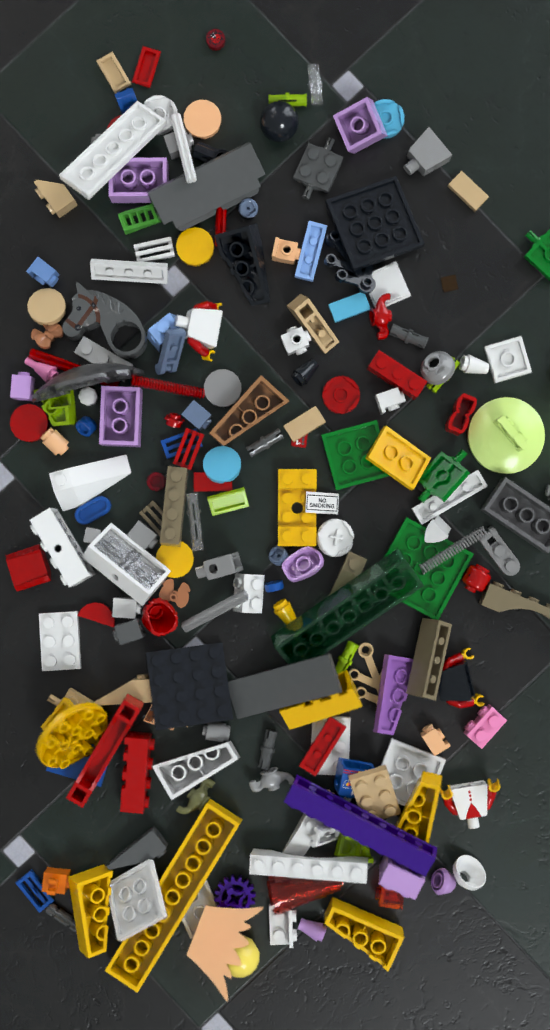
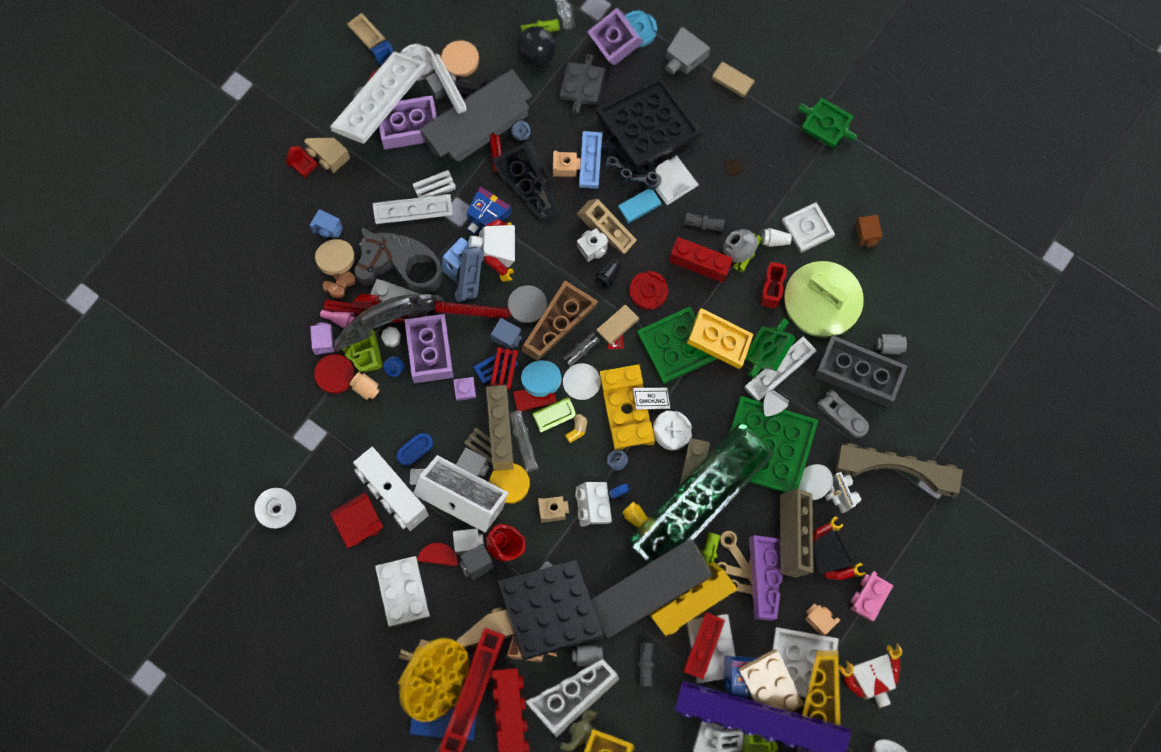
camera: 15 degrees left, 15 degrees down
white wedge [49,455,132,511] -> none
bright green slope [118,204,160,235] -> none
red tile [132,46,161,88] -> none
dark red tile [147,472,166,491] -> none
nougat piece [159,579,191,608] -> none
red plate [164,413,185,428] -> none
yellow tile [176,227,214,266] -> none
light grey axle [181,590,249,632] -> none
light grey torso [195,552,243,580] -> none
light grey piece [249,767,294,792] -> none
lavender piece [282,546,324,582] -> none
red piece [369,293,392,340] -> none
white brick [375,387,406,415] -> none
light grey piece [419,526,488,575] -> none
red head [462,563,491,593] -> none
none -> red tile [286,146,318,178]
none -> red tile [353,294,380,309]
none -> lavender plate [453,377,476,401]
none -> blue torso [466,187,511,236]
none -> tan brick [538,496,569,523]
none -> white sticker [563,363,601,400]
none -> arm [565,414,587,443]
none -> white sticker [799,464,833,500]
none -> white hips [825,472,861,514]

